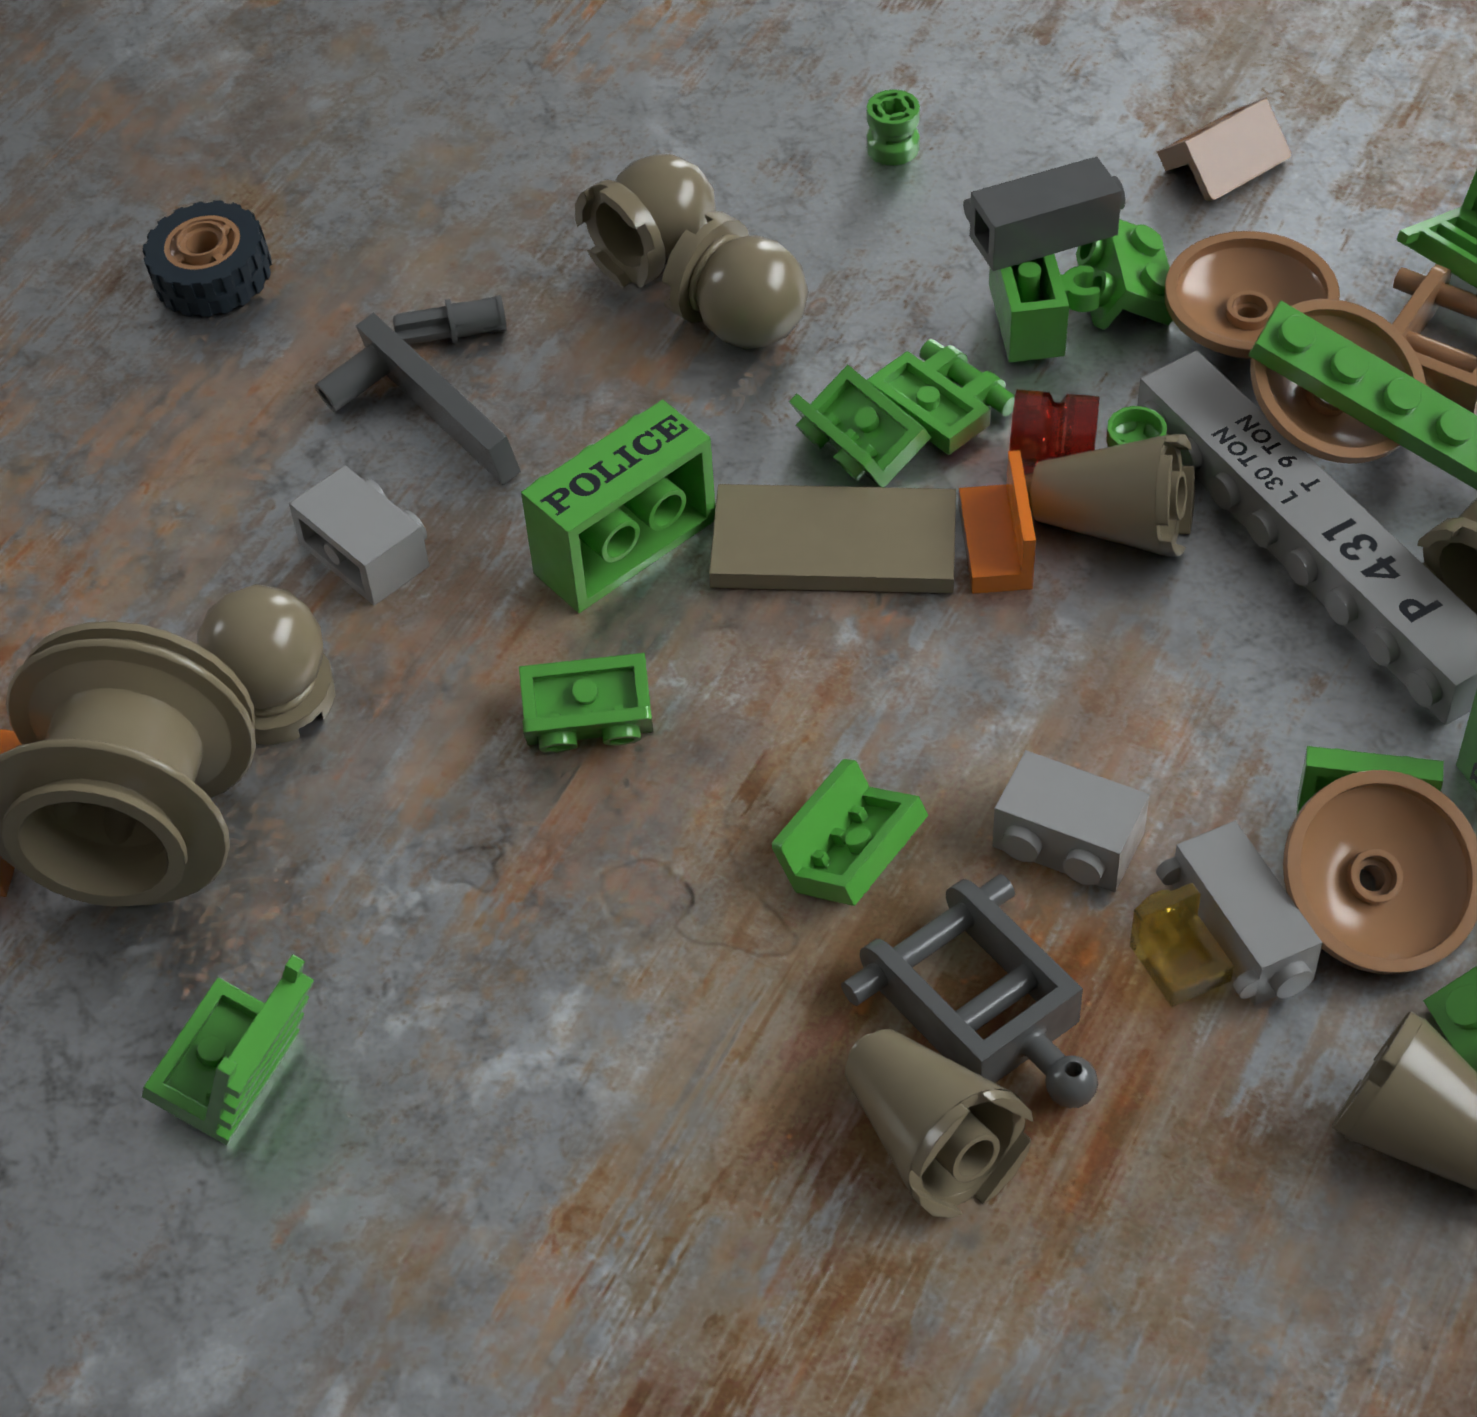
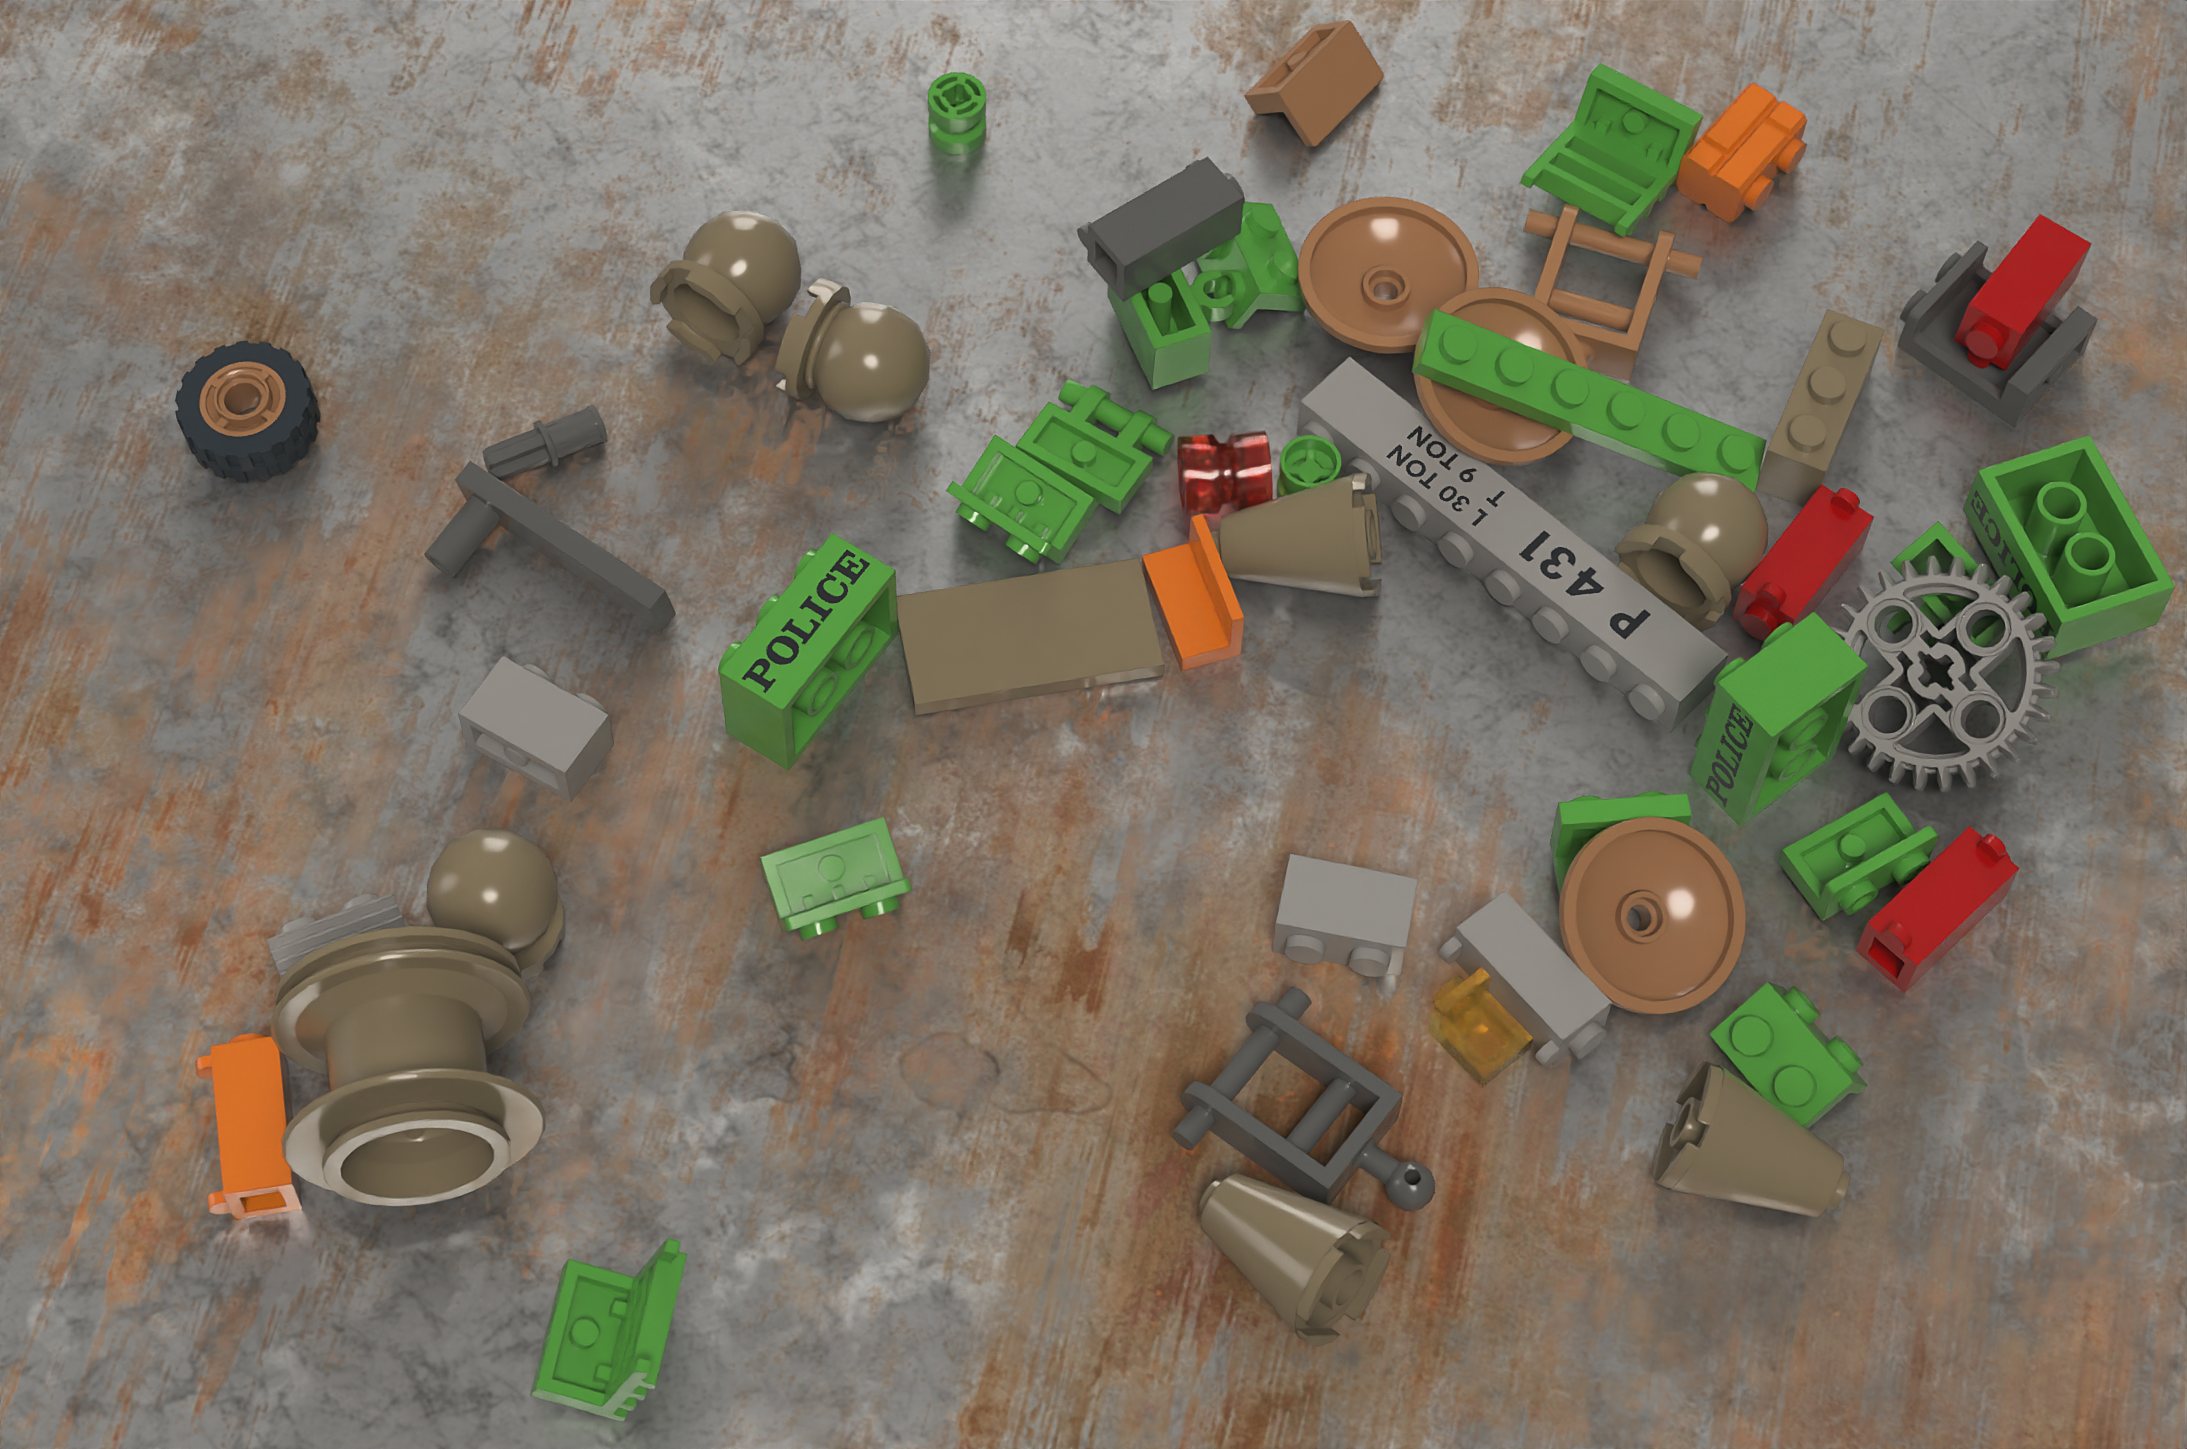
camera: 20 degrees left, 10 degrees up
bright green bracket [772,759,928,906] -> none

